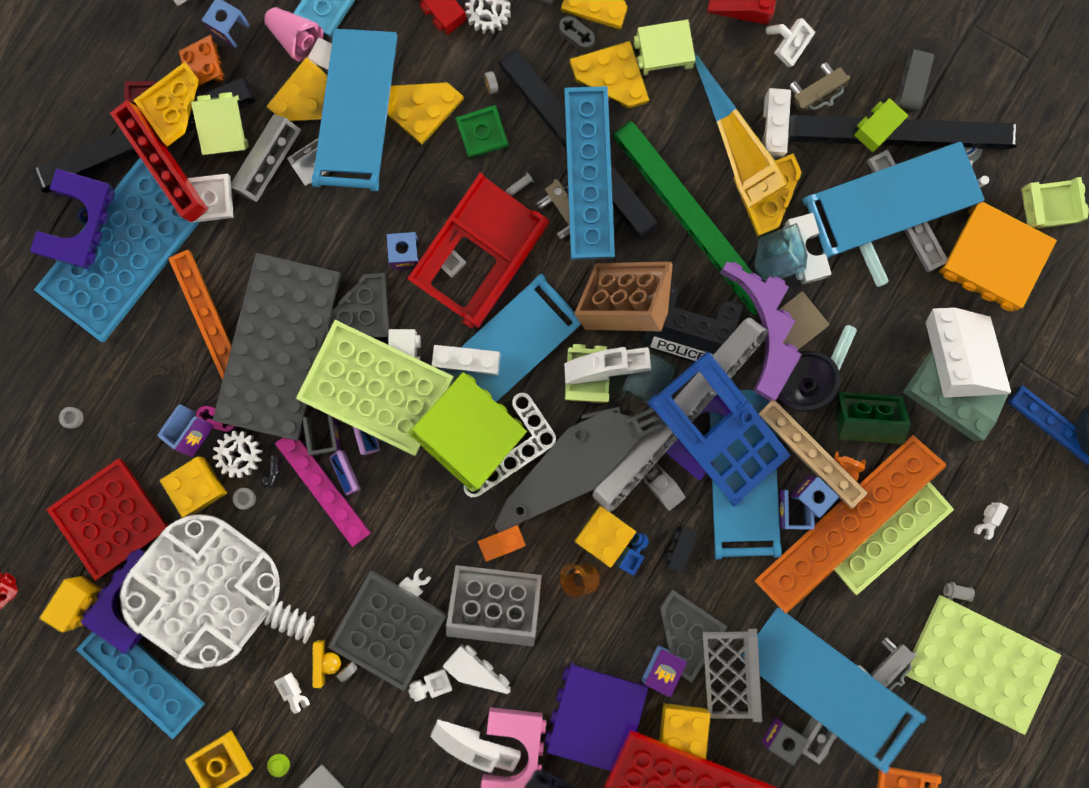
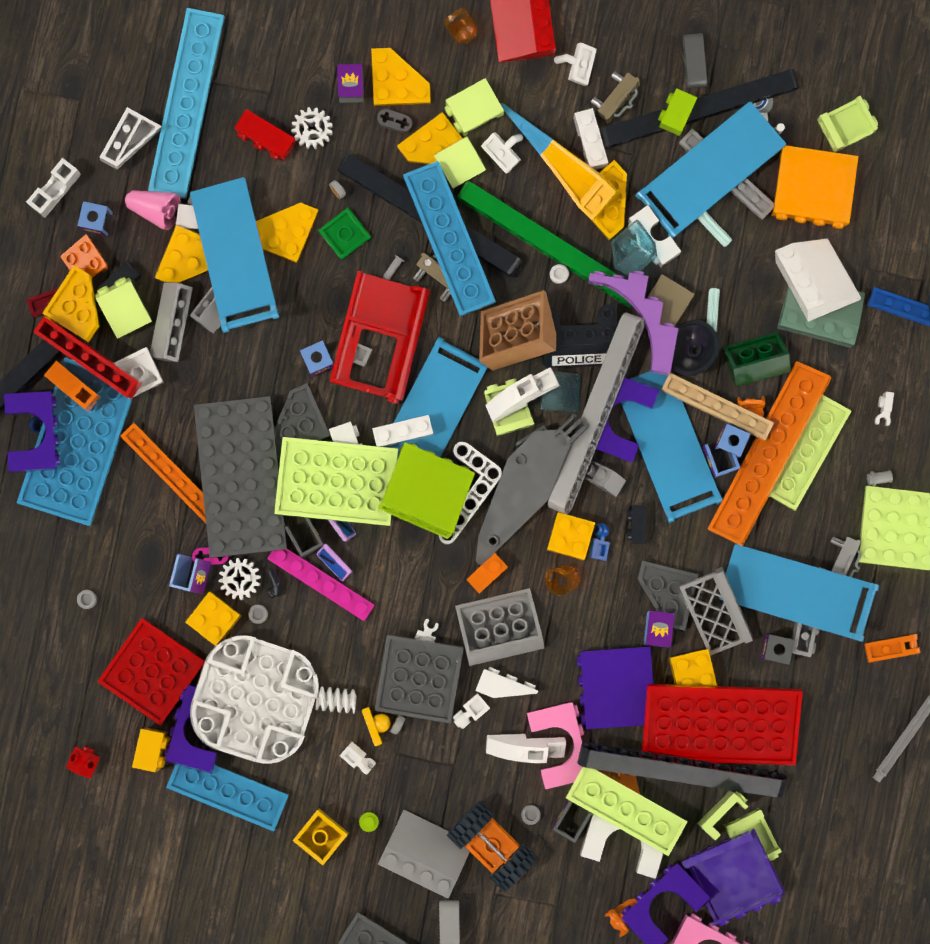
camera: 20 degrees left, 0 degrees up
blue door [648,351,791,507] -> none
none -> orange slope [44,361,101,412]
none -> yellowish green tile [434,136,486,188]
none -> white plate [481,132,523,174]
none -> white tile [550,264,569,284]

